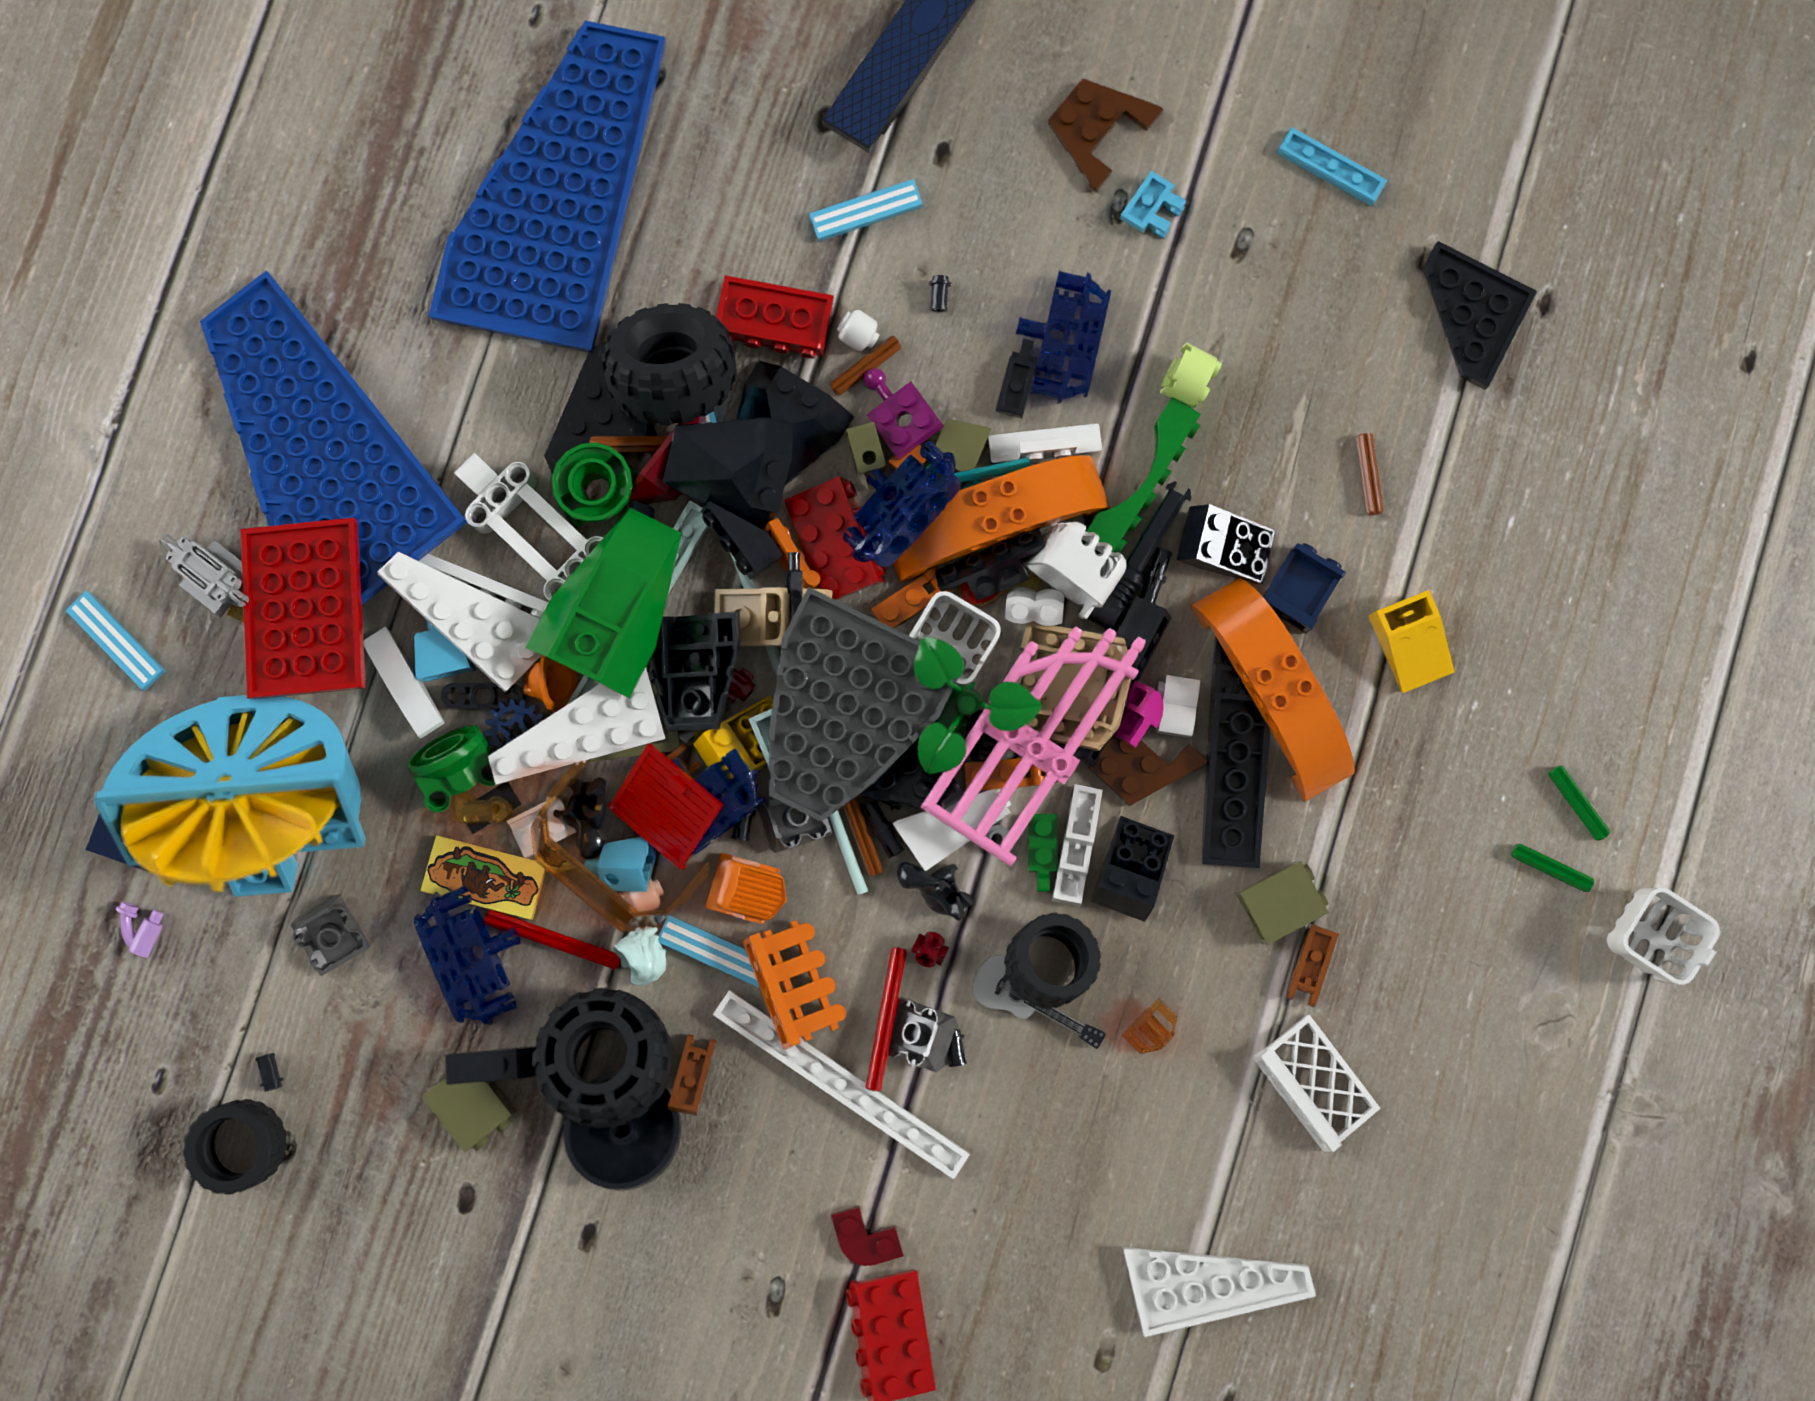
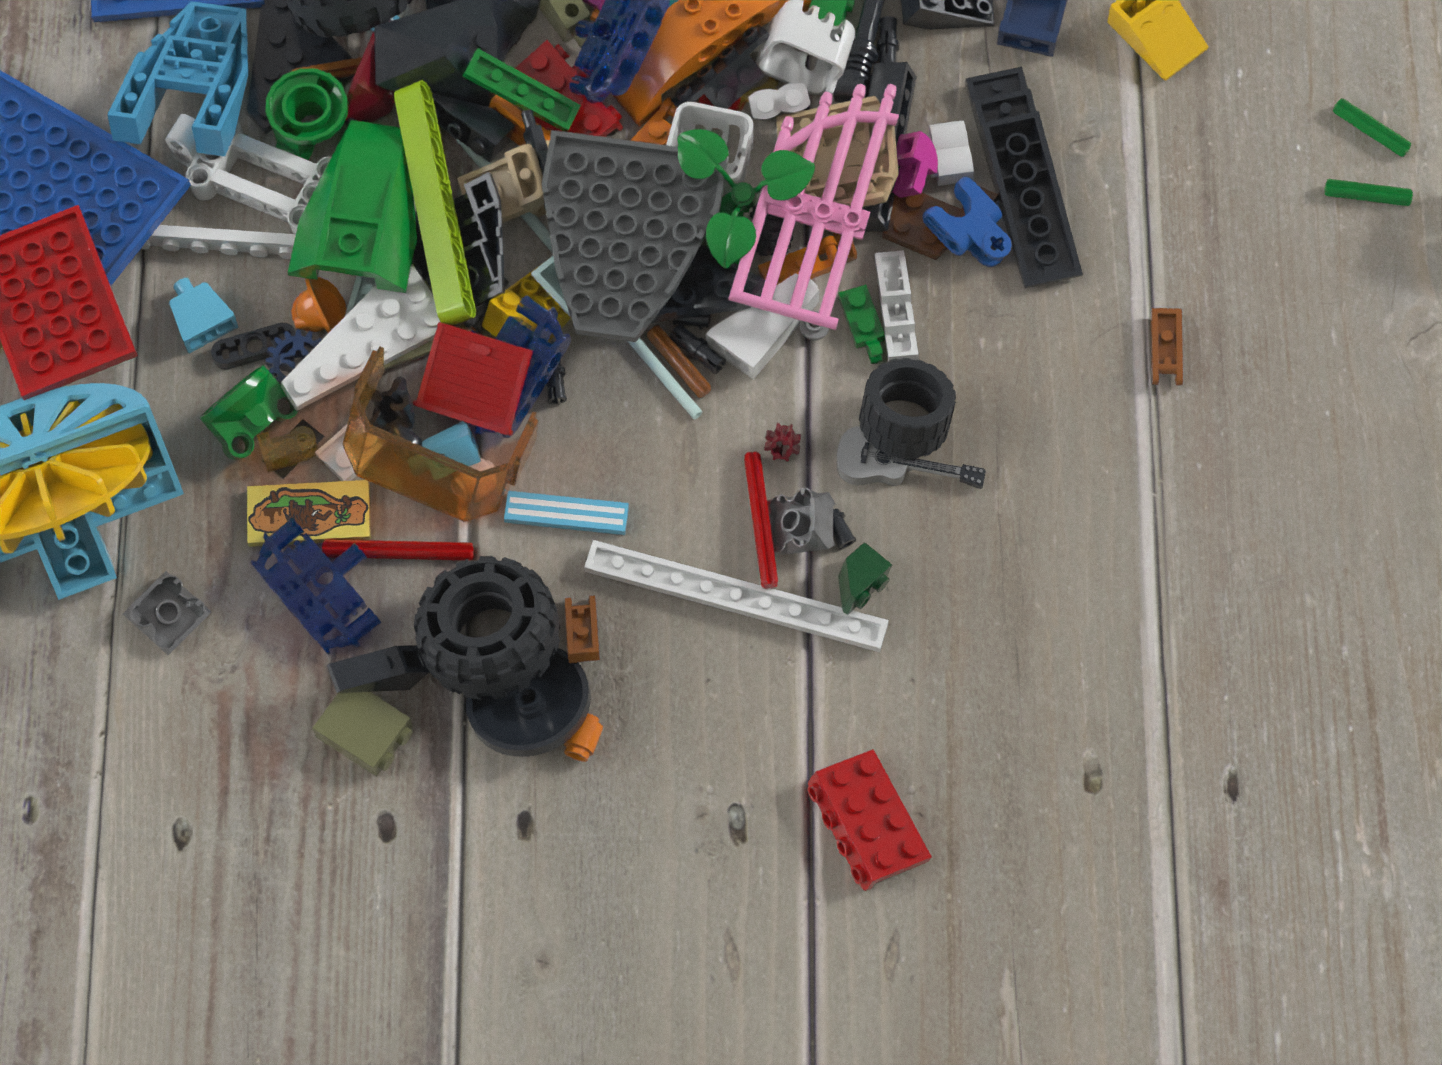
camera: 15 degrees left, 15 degrees down
black tyre [183,1099,287,1195] -> none
black pin [255,1053,284,1092] -> none
white slope [363,626,445,739] -> none
white wing [377,552,541,693] -> none
light aqua hair [614,926,666,986] -> none
orange piece [705,852,787,924] -> none
dark red gear [727,667,756,703] -> none
orange fence [742,920,846,1050] -> none
flat silver slope [757,795,832,854] -> none
dark red plate [831,1206,904,1266] -> none
black animal [897,861,974,921] -> none
black slope [1091,816,1174,922] -> none
clear orange piece [1122,998,1178,1054] -> none
white wing [1122,1247,1316,1337] -> none
orange slope [1190,578,1355,802] -> none
olive brick [1235,861,1329,945] -> none
white fence [1252,1014,1381,1152] -> none
none -> dark azure wedge [107,1,248,157]
none -> lime beam [394,80,476,326]
none -> green plate [463,48,581,132]
none -> orange brick [564,713,603,762]
none -> dark green slope [838,542,892,615]
none -> blue piece [923,177,1012,267]

